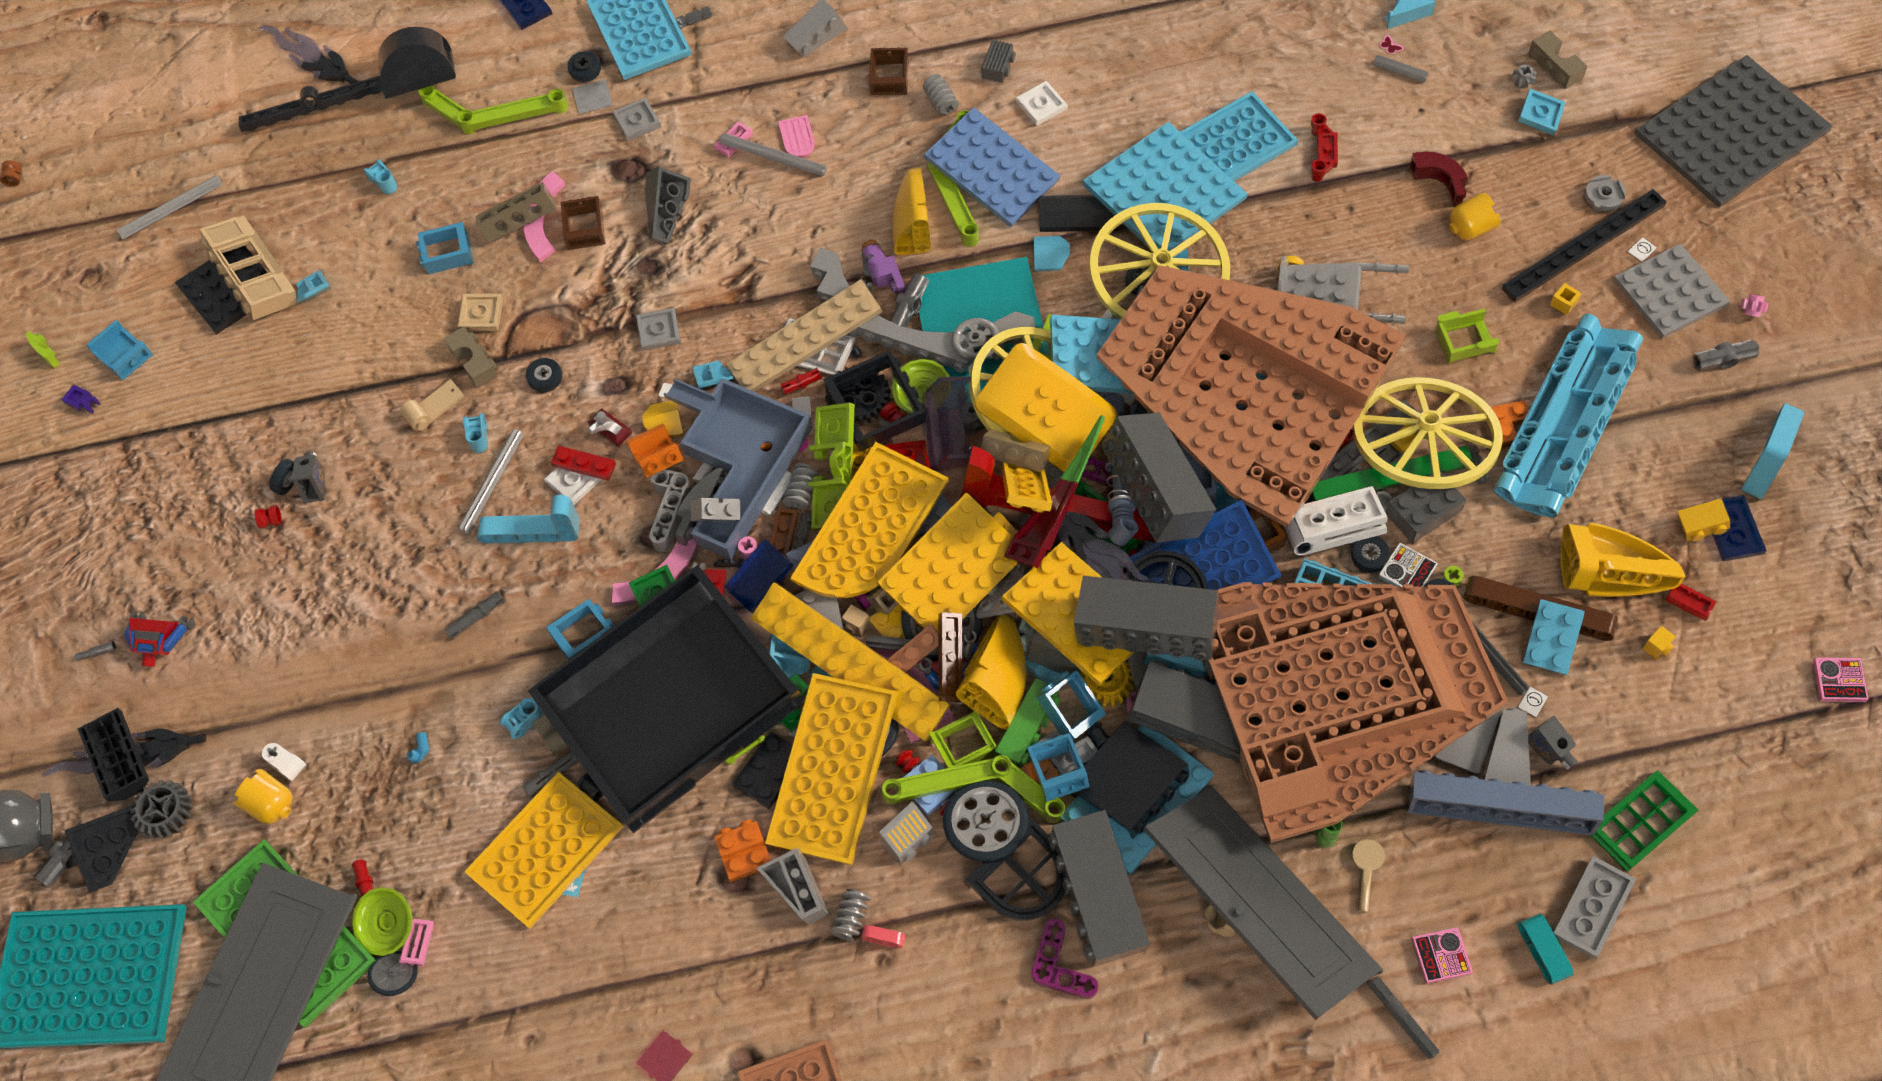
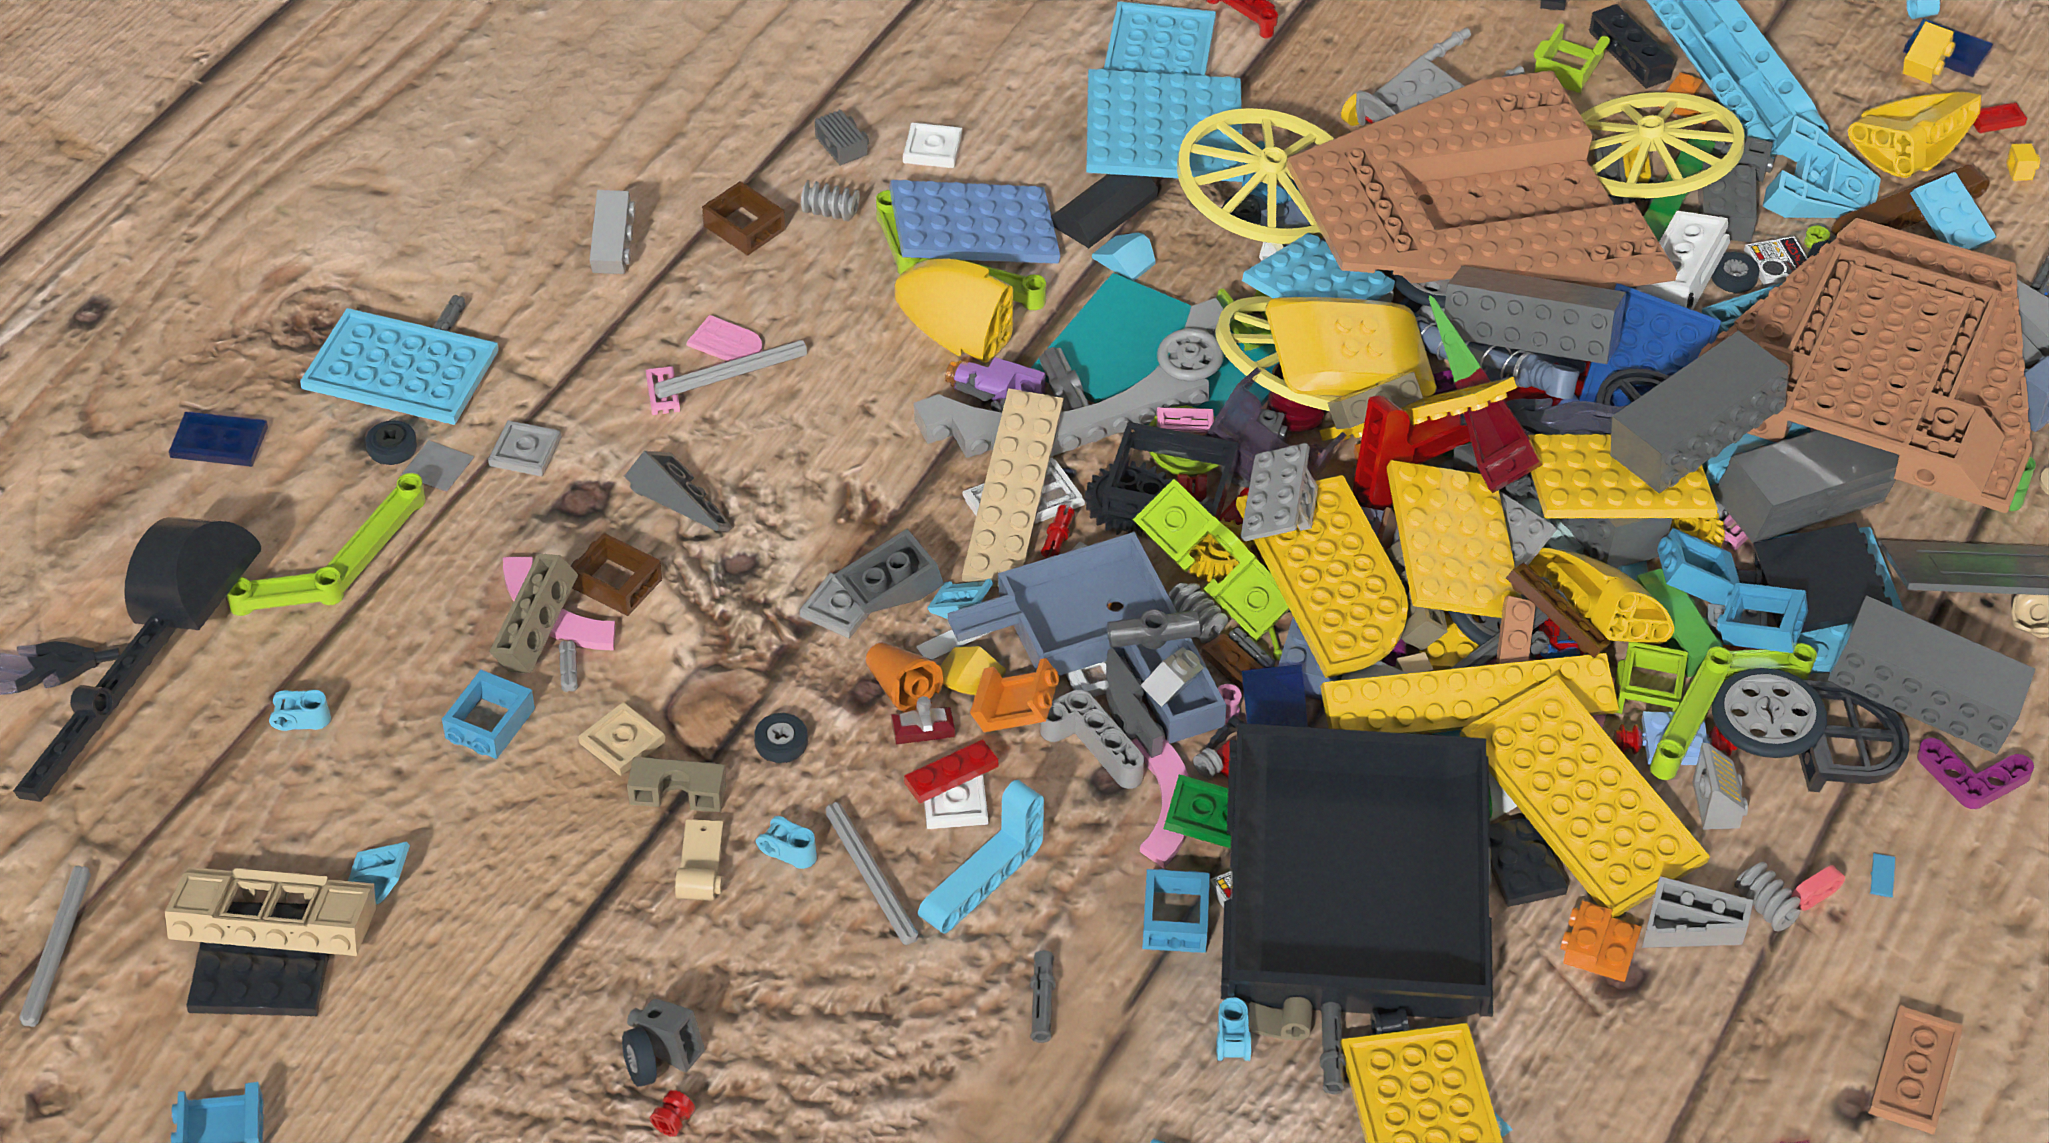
camera: 55 degrees left, 15 degrees down
none -> light grey axle [559,640,578,692]
none -> dark grey slope [834,529,944,614]
none -> orange cone [866,642,943,712]
none -> flat silver piece [1107,609,1200,649]
none -> bright pink tile [1156,407,1215,438]
none -> light grey bracket [1241,443,1318,541]
none -> black brick [1589,4,1674,89]
none -> dark grey brick [1737,137,1775,182]
none -> medium azure wedge [1762,115,1881,218]
none -> dark azure window [1870,853,1895,898]

